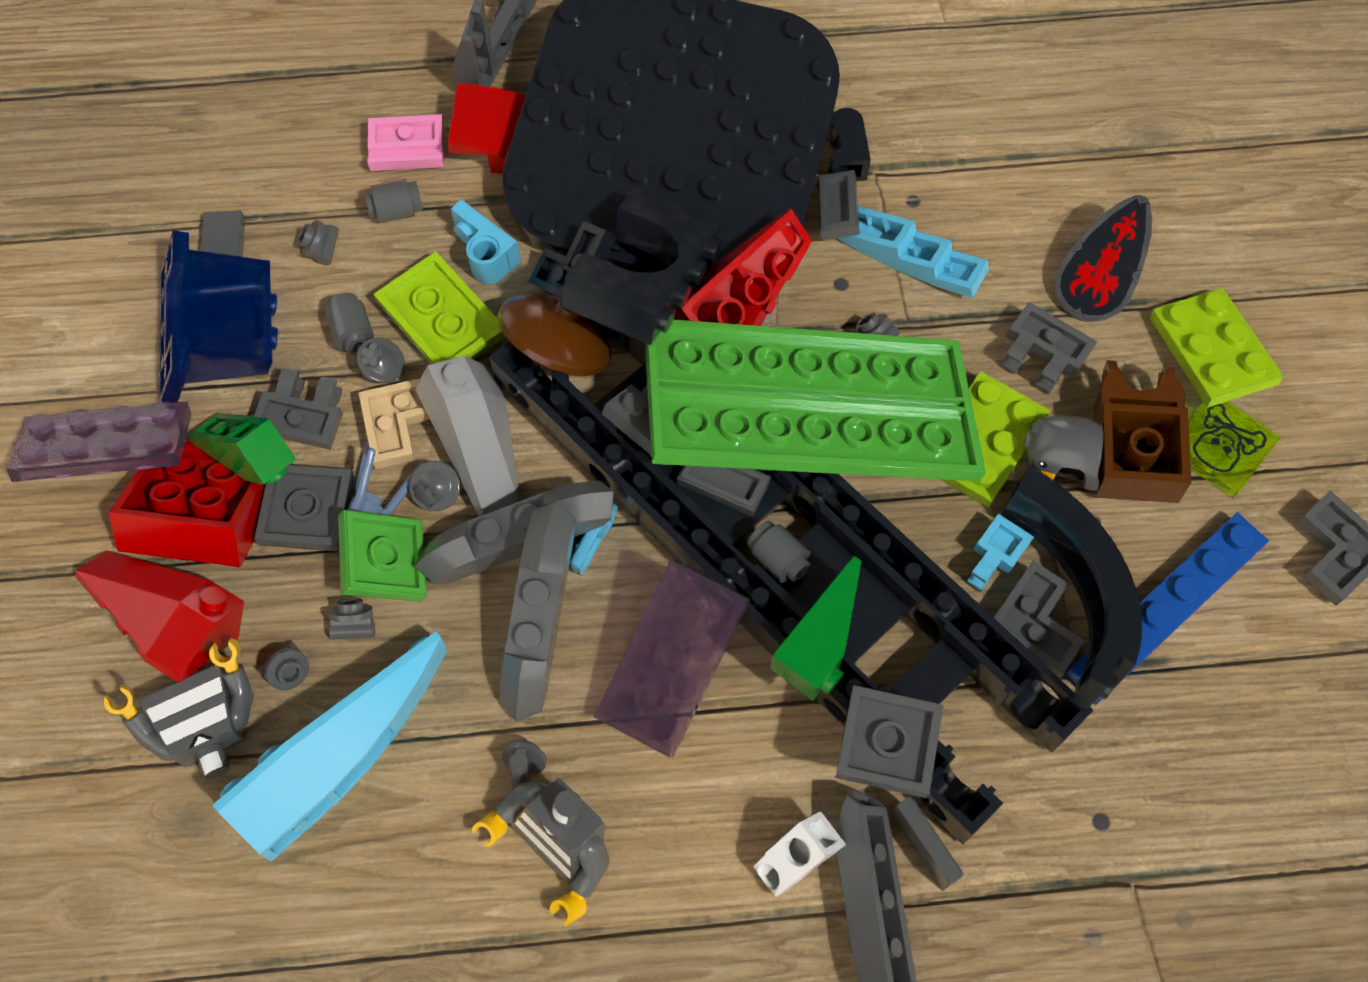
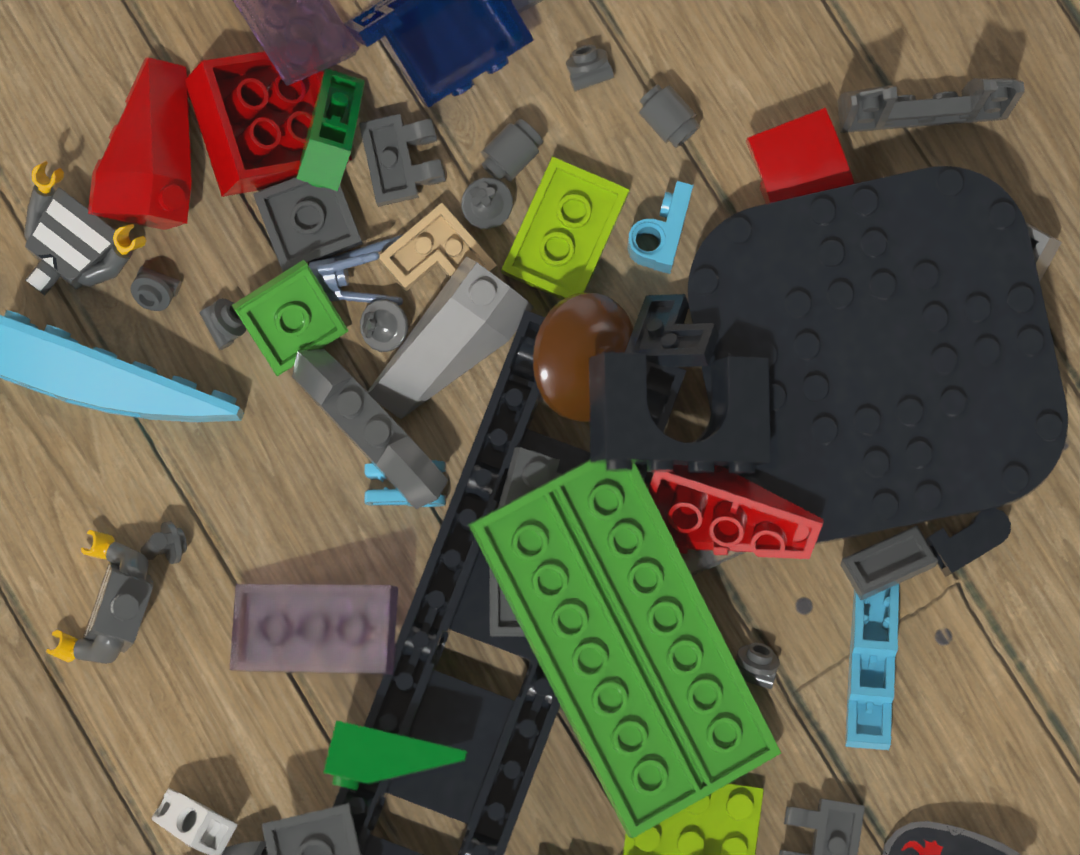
camera: 65 degrees right, 15 degrees up
bright pink plate [367,114,444,171] -> none
dark grey brick [500,503,576,722] -> none
dark grey brick [747,521,810,583] -> none

